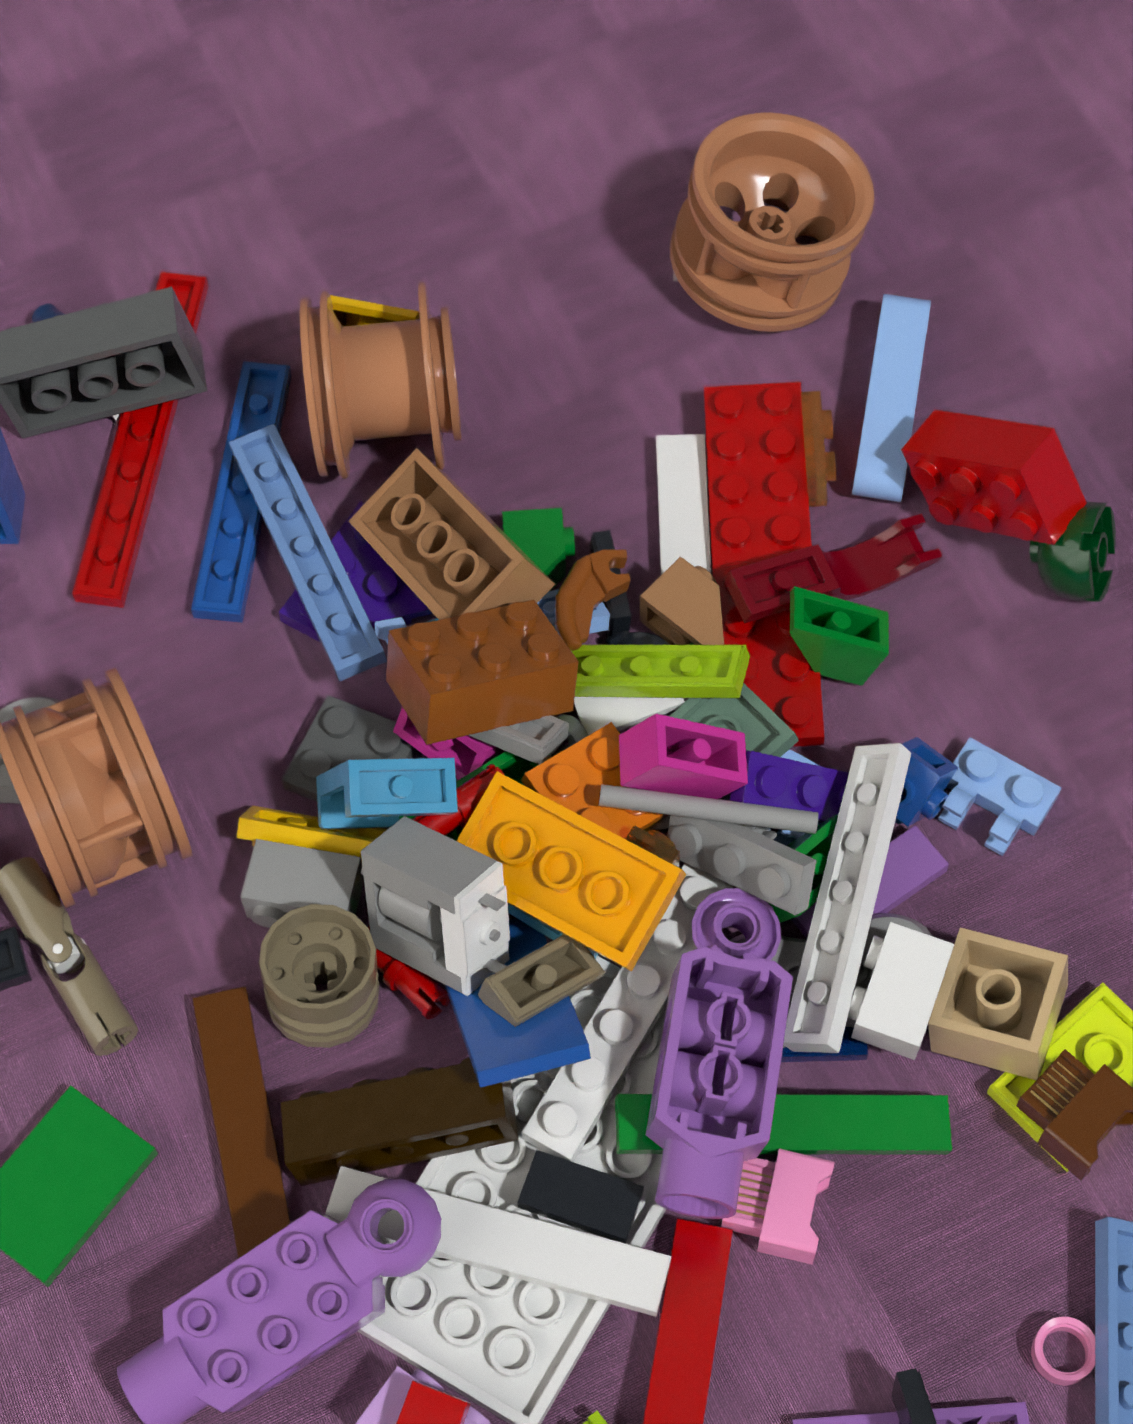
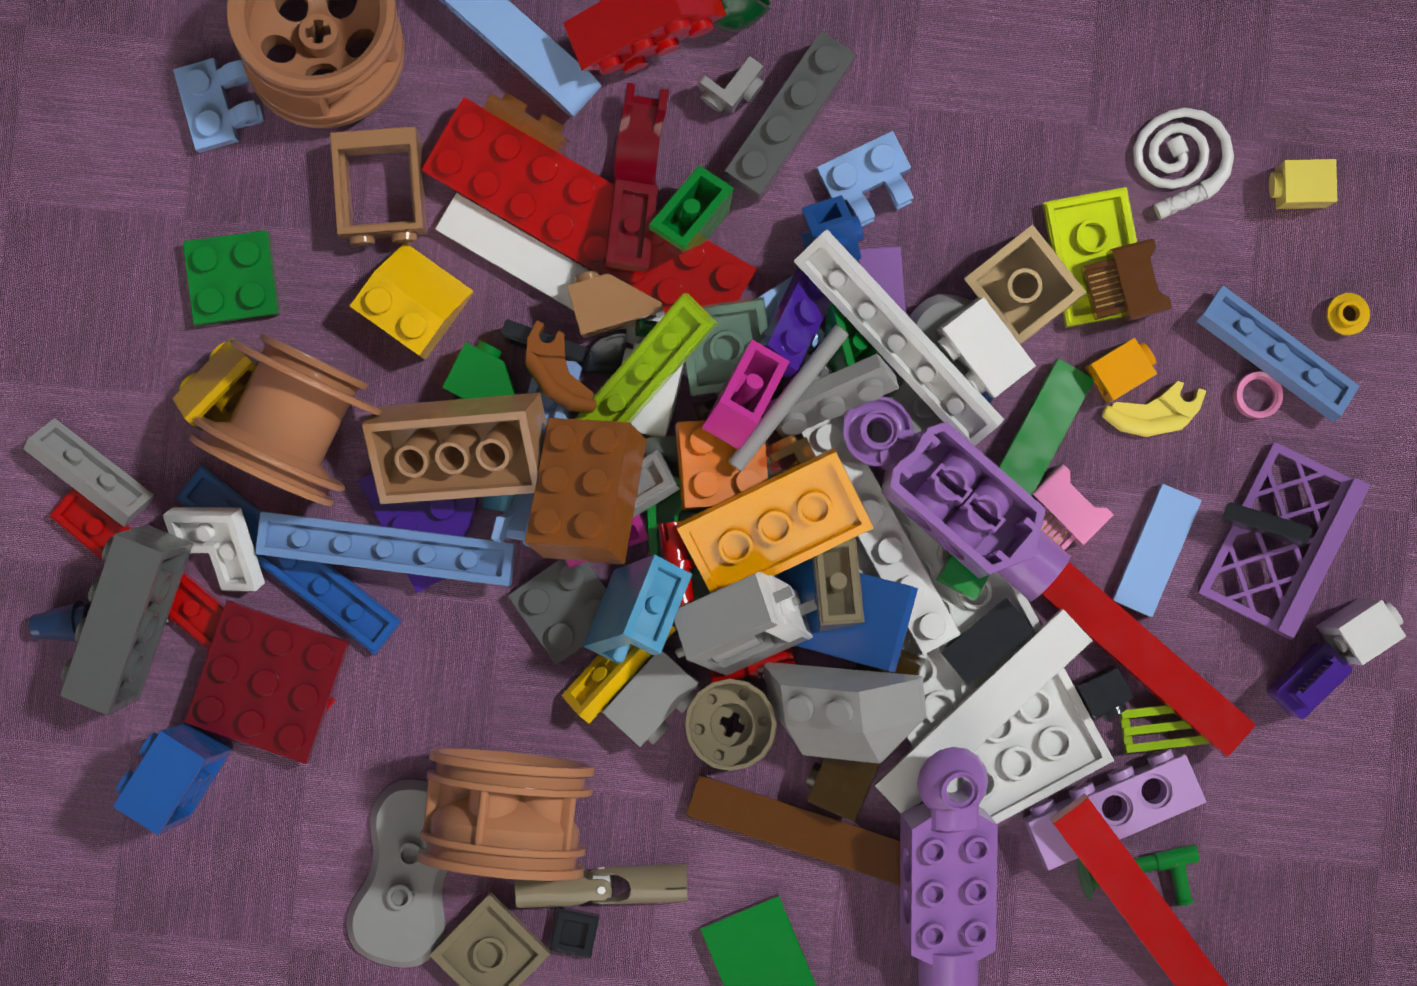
camera: 55 degrees left, 25 degrees up
none -> light grey plate [24,418,154,527]
none -> white plate [163,507,265,591]
none -> light blue plate [173,58,264,153]
none -> green plate [183,230,280,327]
none -> dark red plate [184,601,350,764]
none -> medium nougat window [330,126,428,246]
none -> yellow slope [350,243,474,360]
none -> light grey bracket [699,56,765,115]
none -> dark grey brick [725,30,857,203]
none -> light grey wedge [764,662,927,764]
none -> black plate [1074,666,1134,721]
none -> light orange brick [1085,338,1157,404]
none -> light yellow piece [1102,381,1206,437]
none -> light blue tile [1111,484,1202,617]

